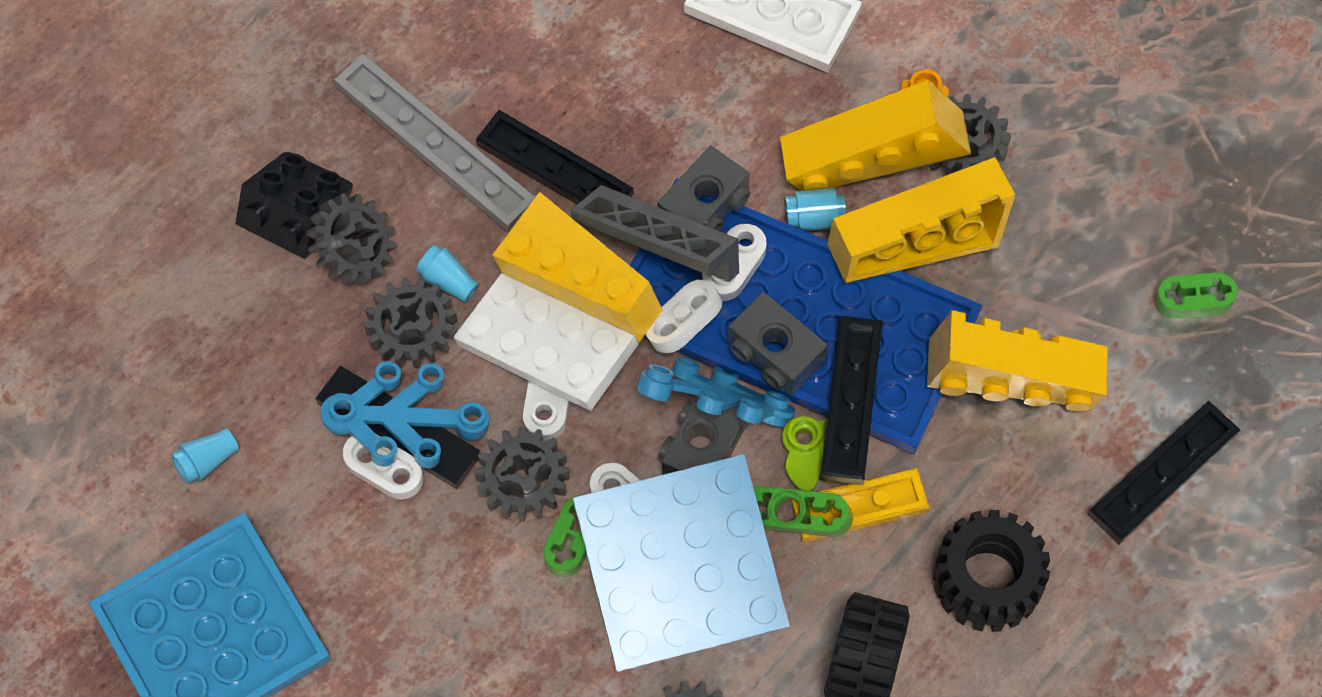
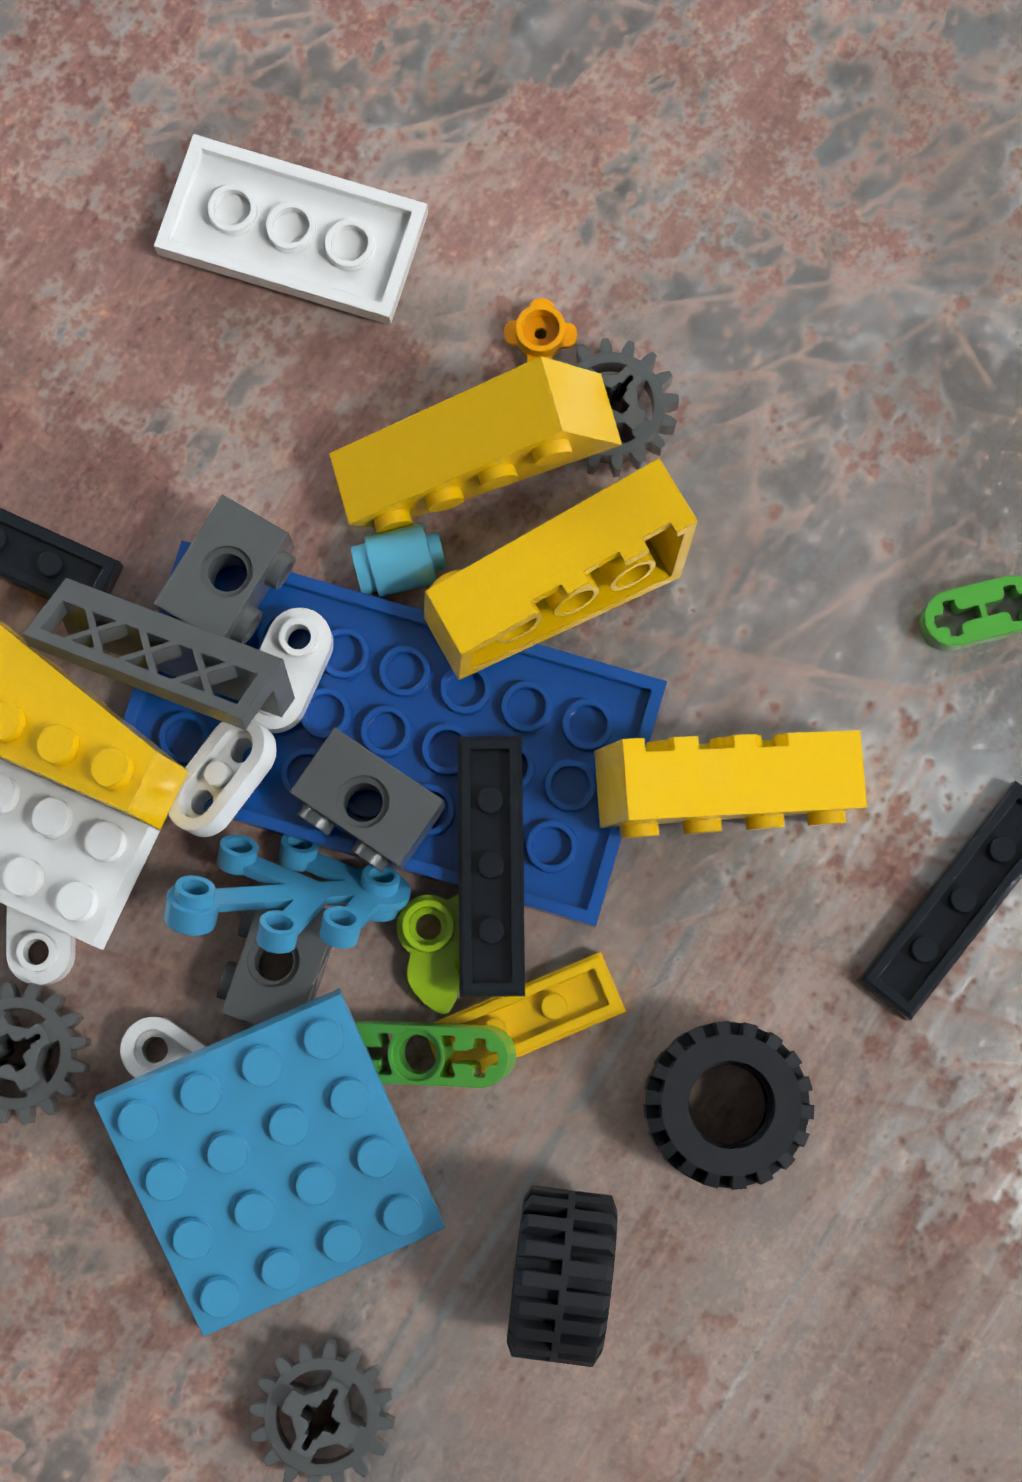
camera: 10 degrees left, 15 degrees up
bright green beam [543,495,587,577] -> none

